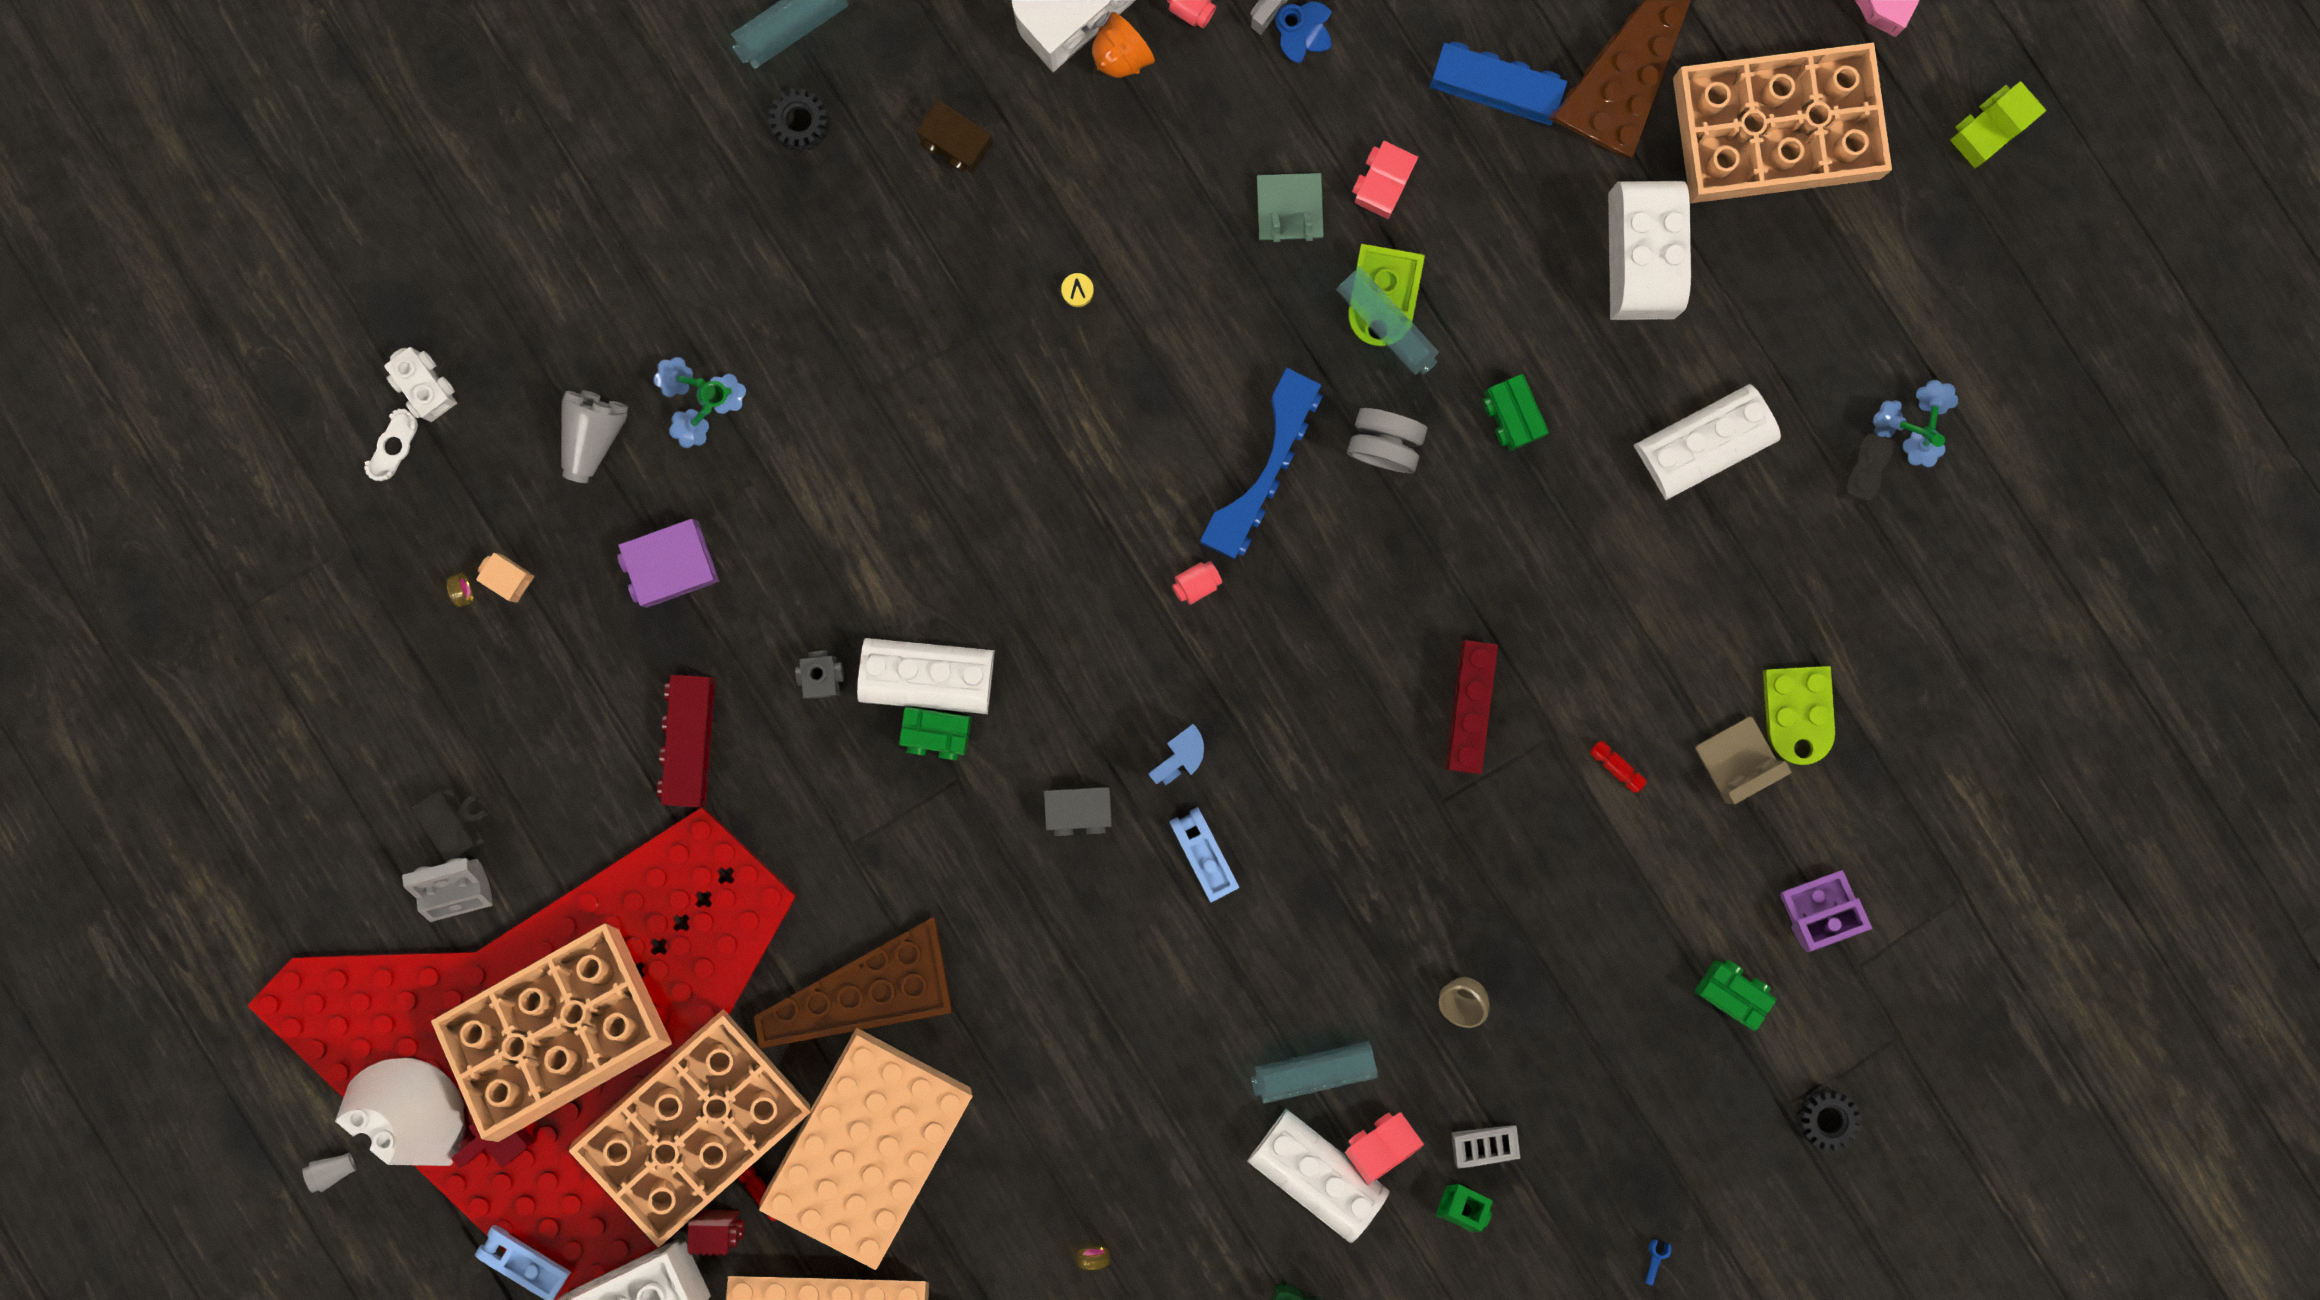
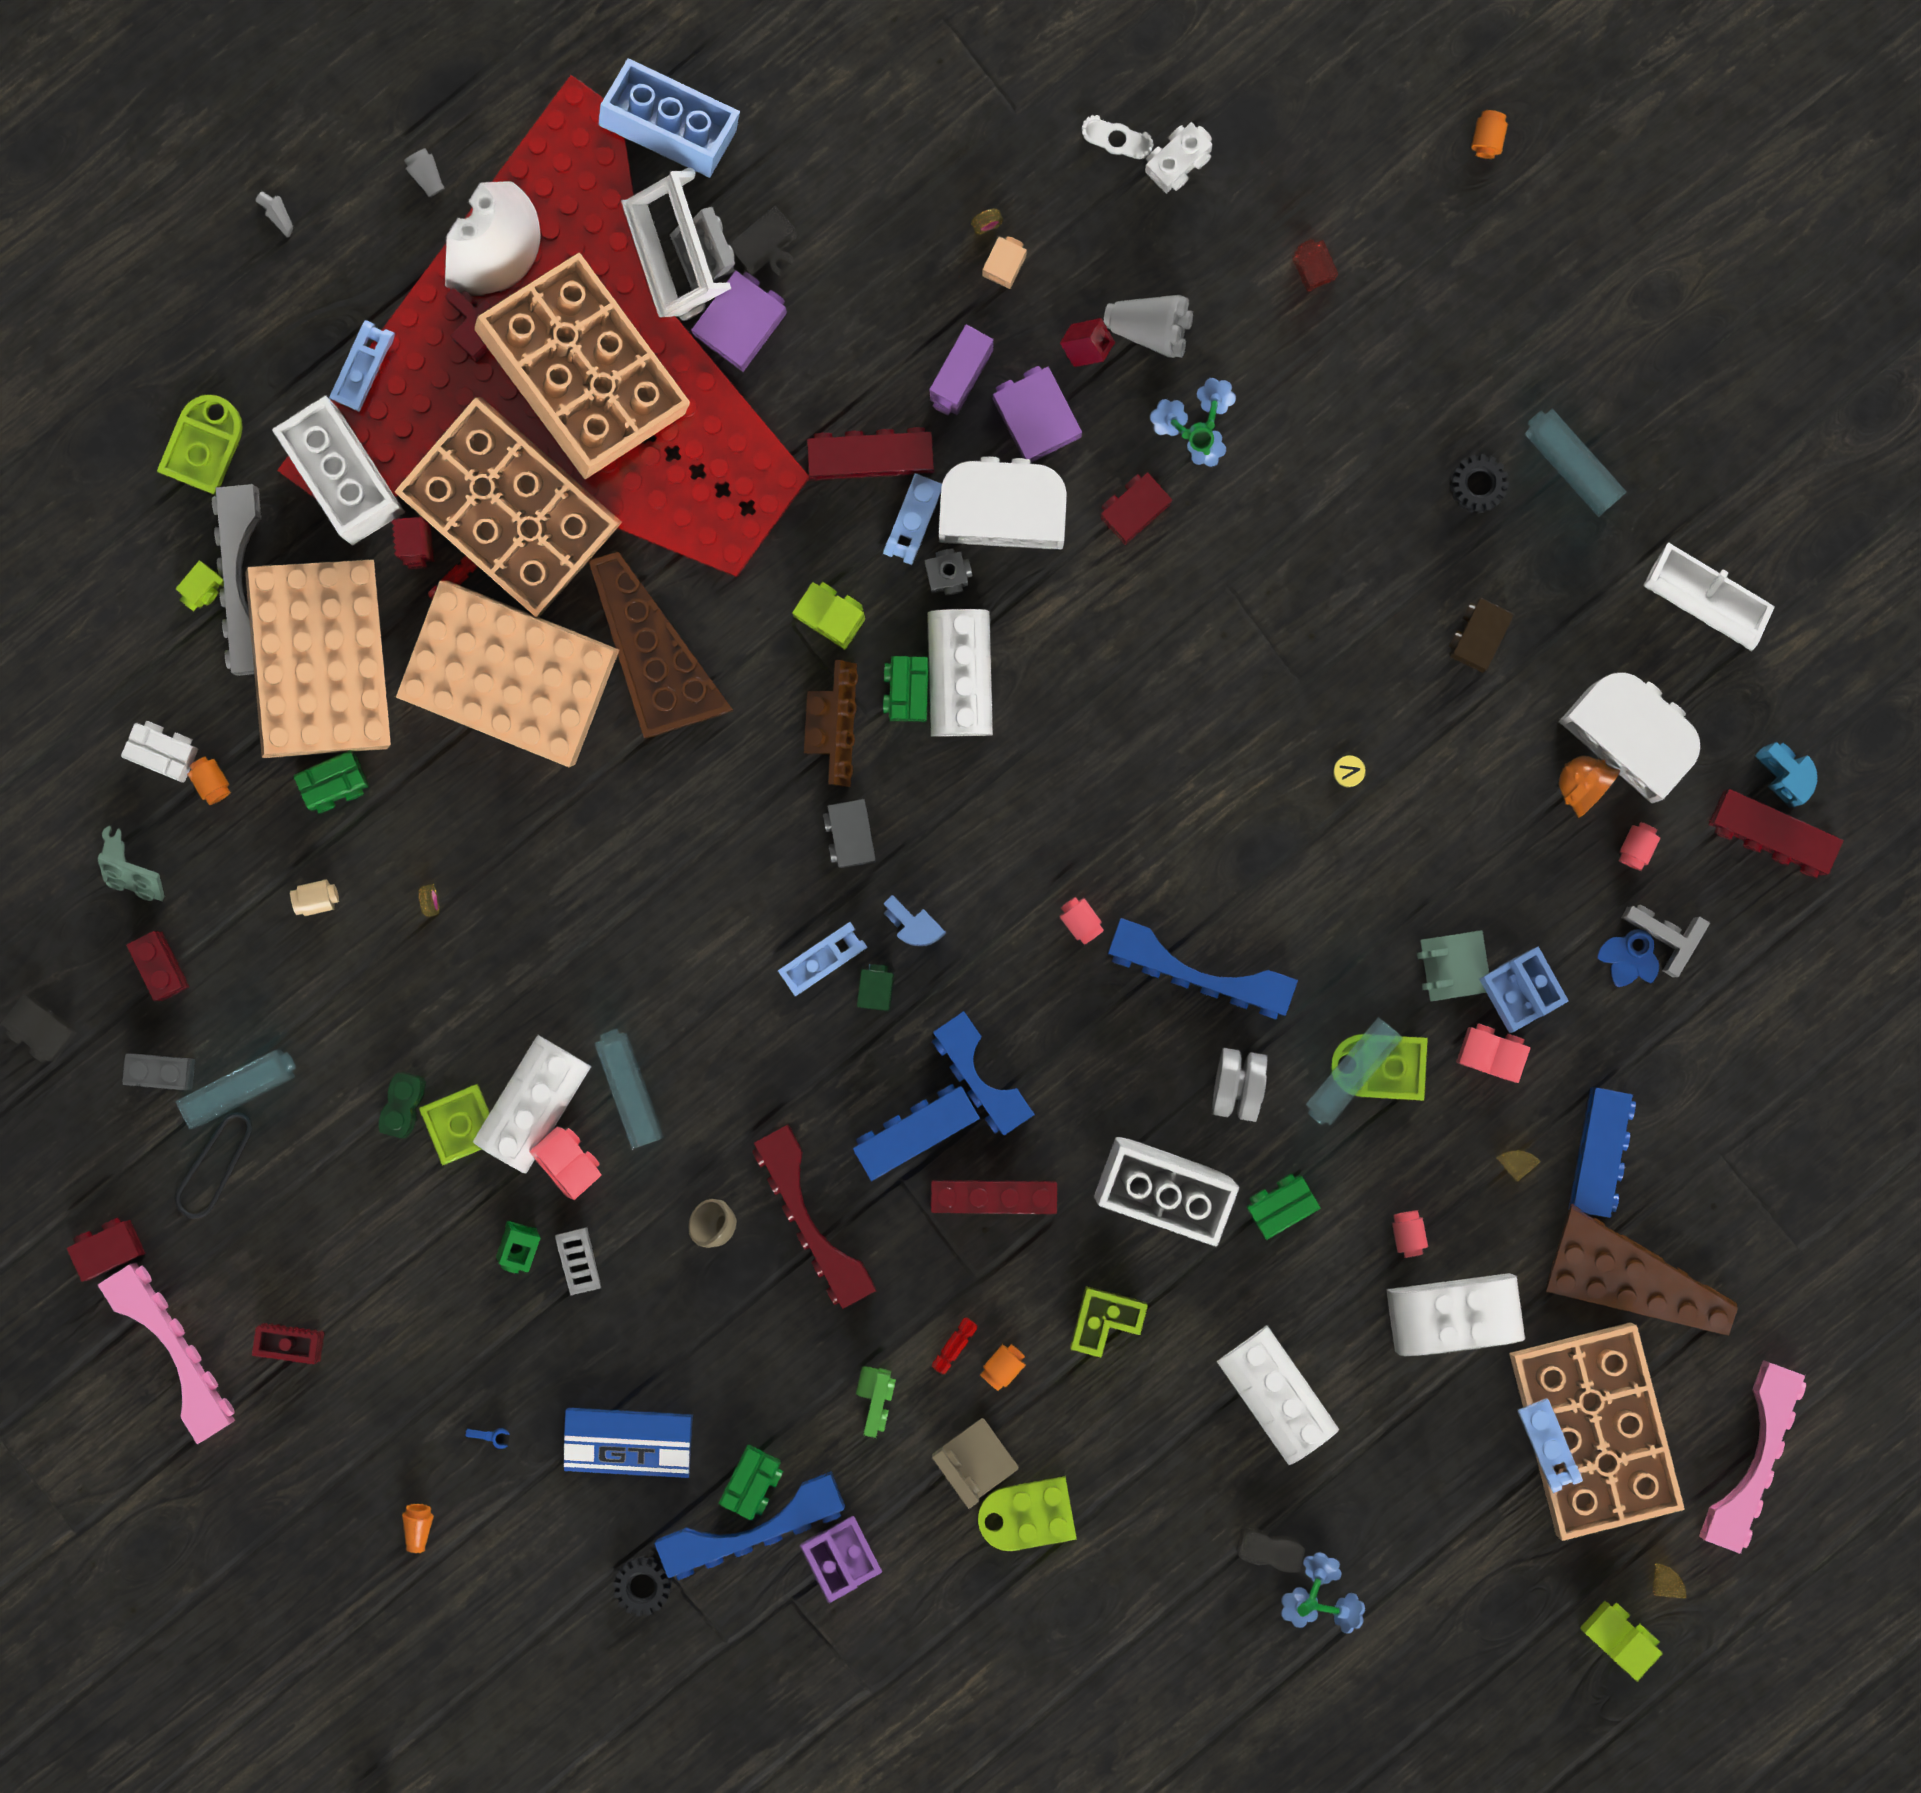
camera: 85 degrees right, 0 degrees up
none -> lime tile [419,1084,490,1166]
none -> blue slope [564,1408,693,1478]
none -> light blue brick [598,58,740,178]
none -> white piece [621,168,731,321]
none -> blue arch [655,1471,845,1580]
none -> medium lavender brick [691,270,787,372]
none -> dark red arch [752,1125,876,1309]
none -> lime brick [792,582,866,650]
none -> reddish brown bracket [804,660,858,787]
none -> blue brick [853,1084,980,1181]
none -> bright green plate [856,1366,896,1438]
none -> dark green brick [857,964,894,1011]
none -> light blue plate [883,473,942,565]
none -> medium lavender brick [930,324,993,415]
none -> blue arch [932,1011,1035,1135]
none -> white brick [939,457,1067,549]
none -> orange brick [980,1344,1026,1391]
none -> dark red panel [1060,318,1115,367]
none -> lime brick [1070,1286,1148,1358]
none -> white brick [1094,1137,1239,1247]
none -> dark red brick [1100,472,1172,545]
none -> clear red brick [1292,239,1338,292]
none -> coral brick [1392,1210,1428,1258]
none -> orange brick [1471,110,1508,159]
none -> medium blue brick [1479,947,1568,1034]
none -> clear yellow tile [1496,1151,1541,1182]
none -> light blue plate [1518,1398,1583,1493]
none -> clear yellow tile [1653,1563,1686,1599]

